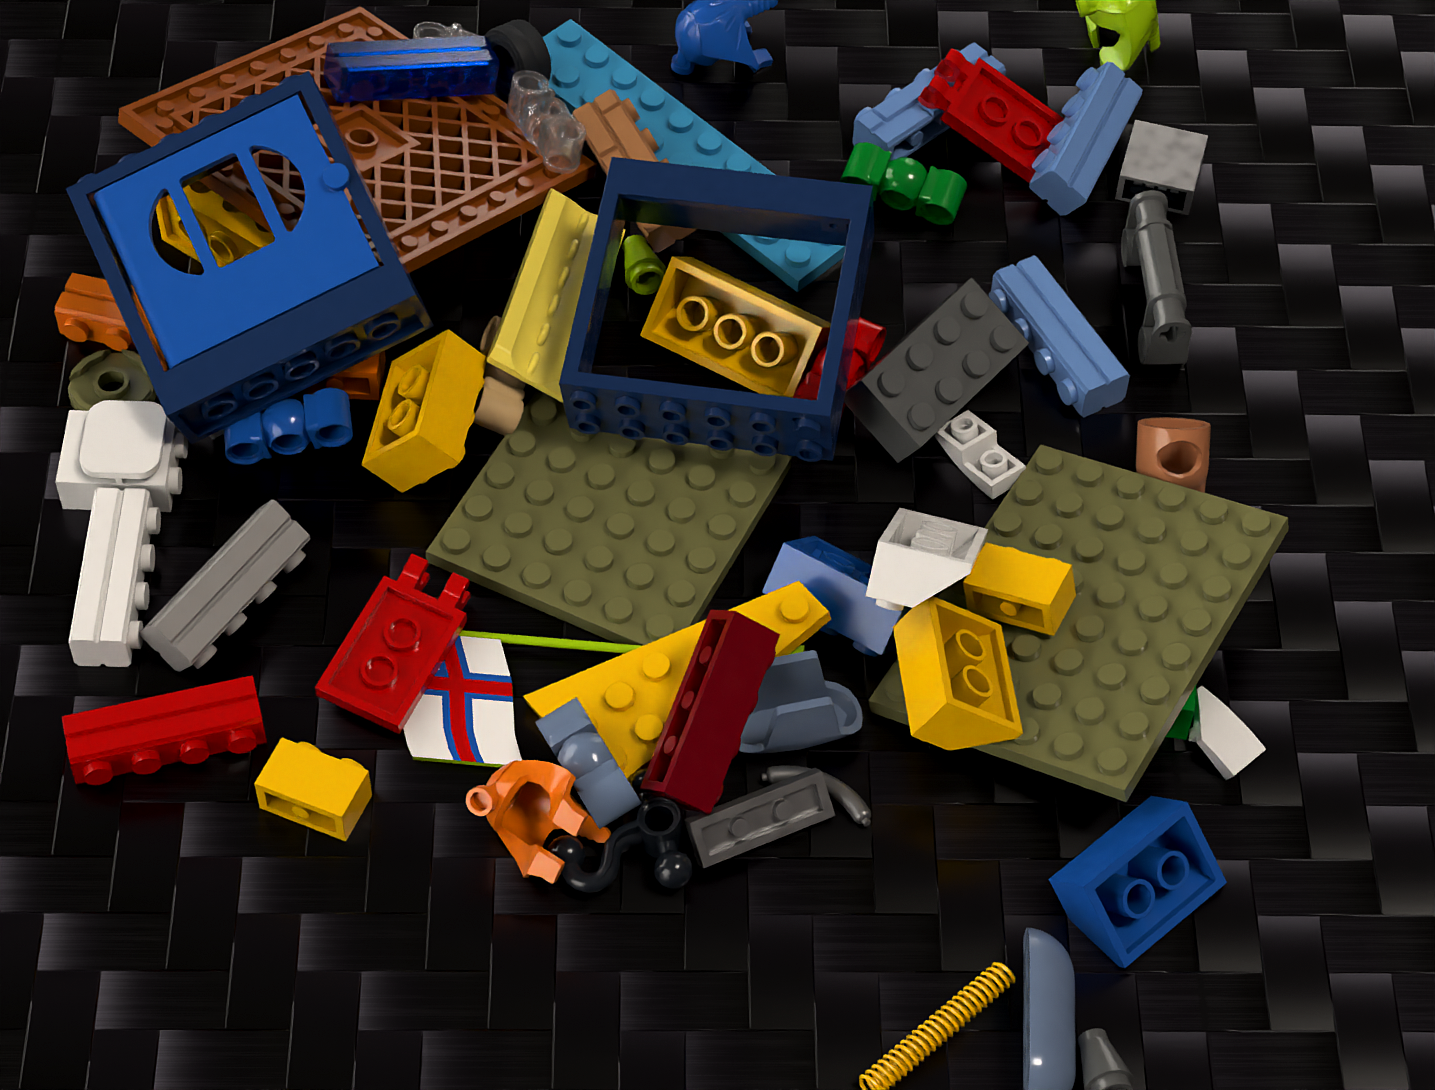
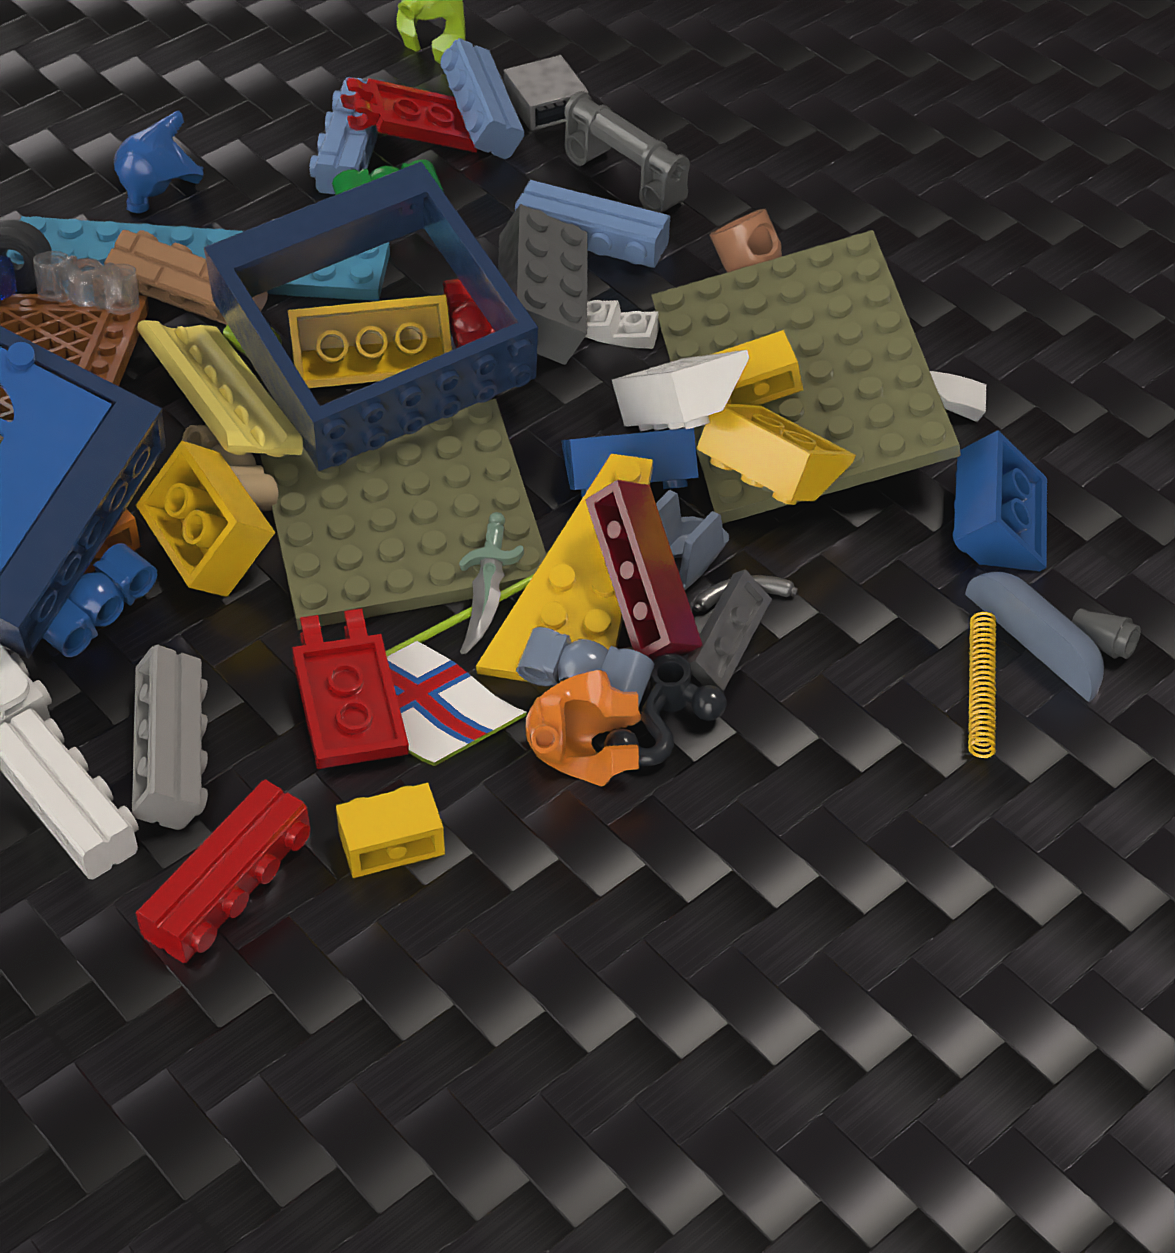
camera: 40 degrees left, 5 degrees down
none -> piece [459,512,524,654]

